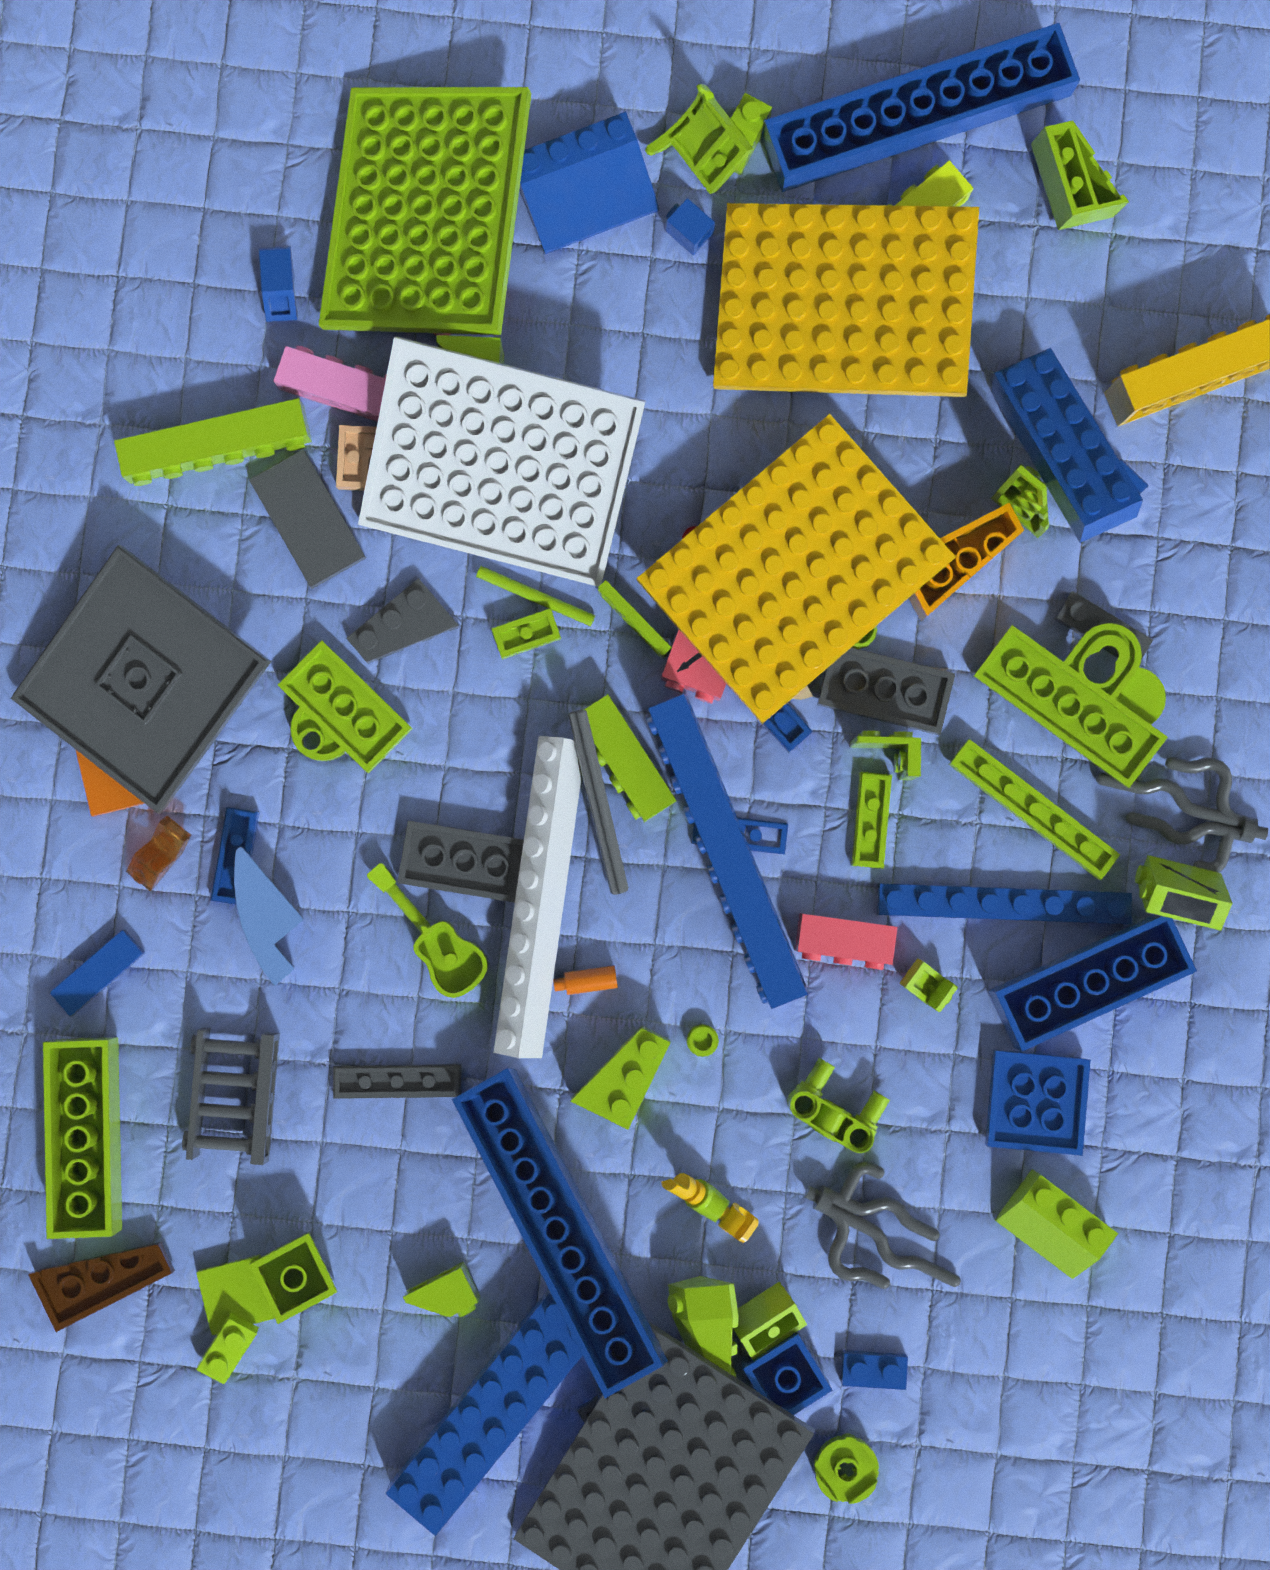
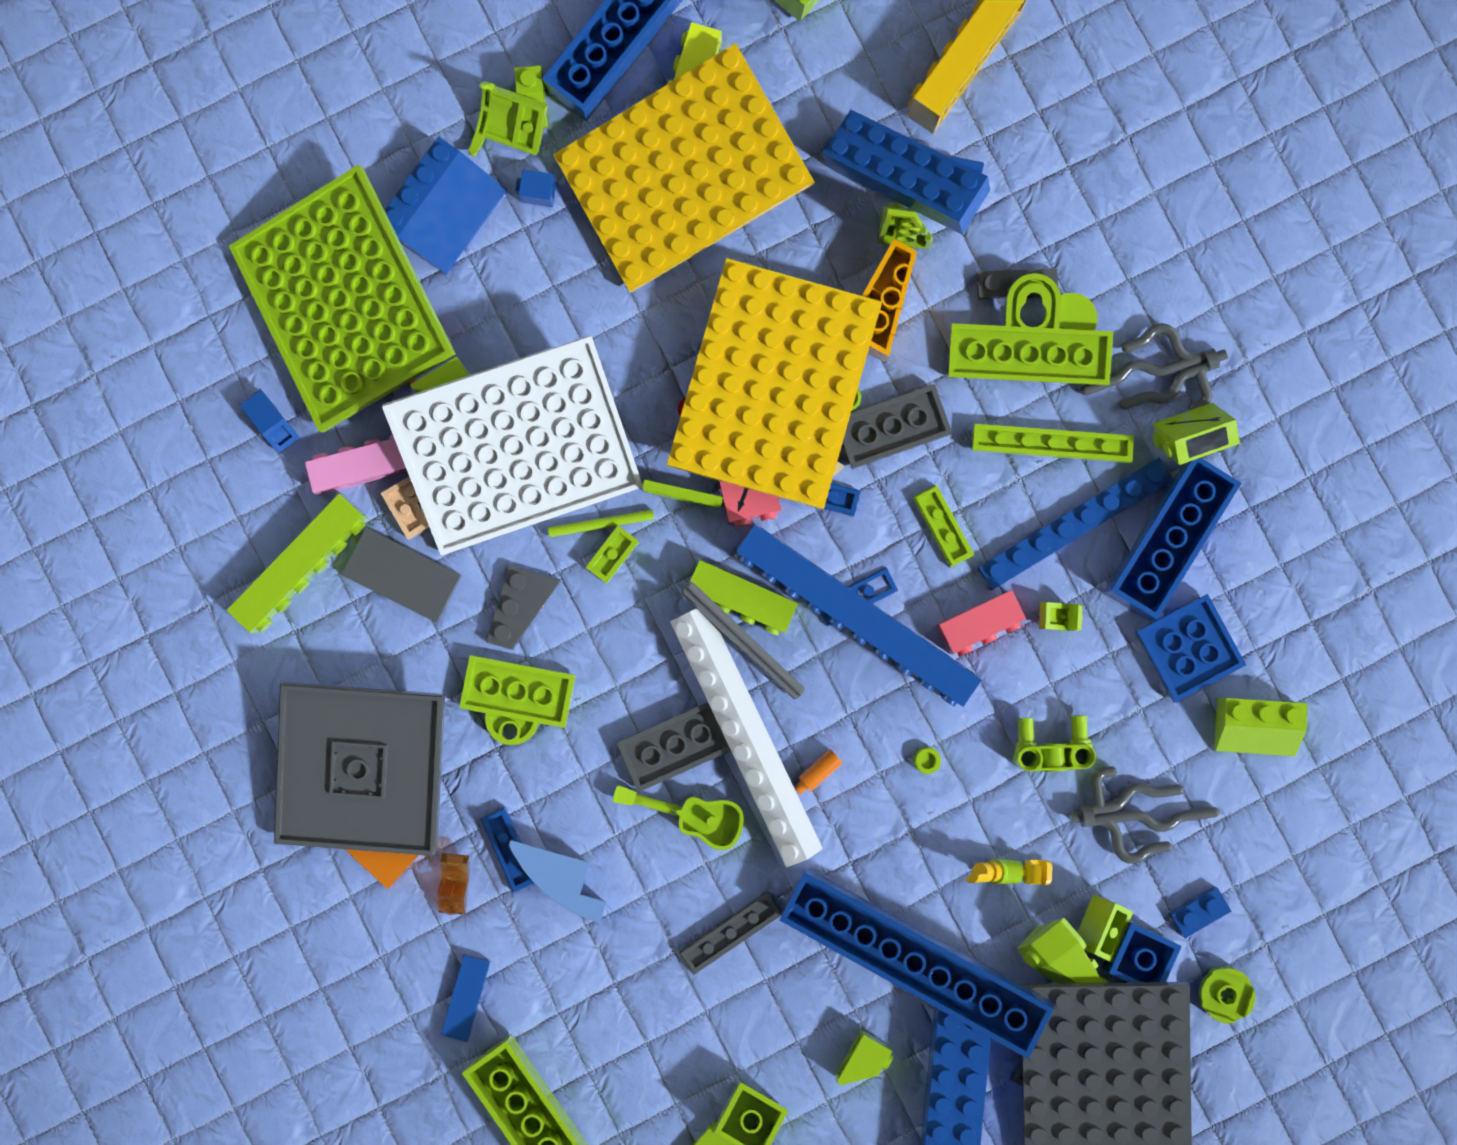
camera: 30 degrees left, 0 degrees up
dark grey fence [182,1028,280,1165] -> none
lime wedge [570,1026,671,1130] -> none
lime bracket [850,731,921,780] -> none

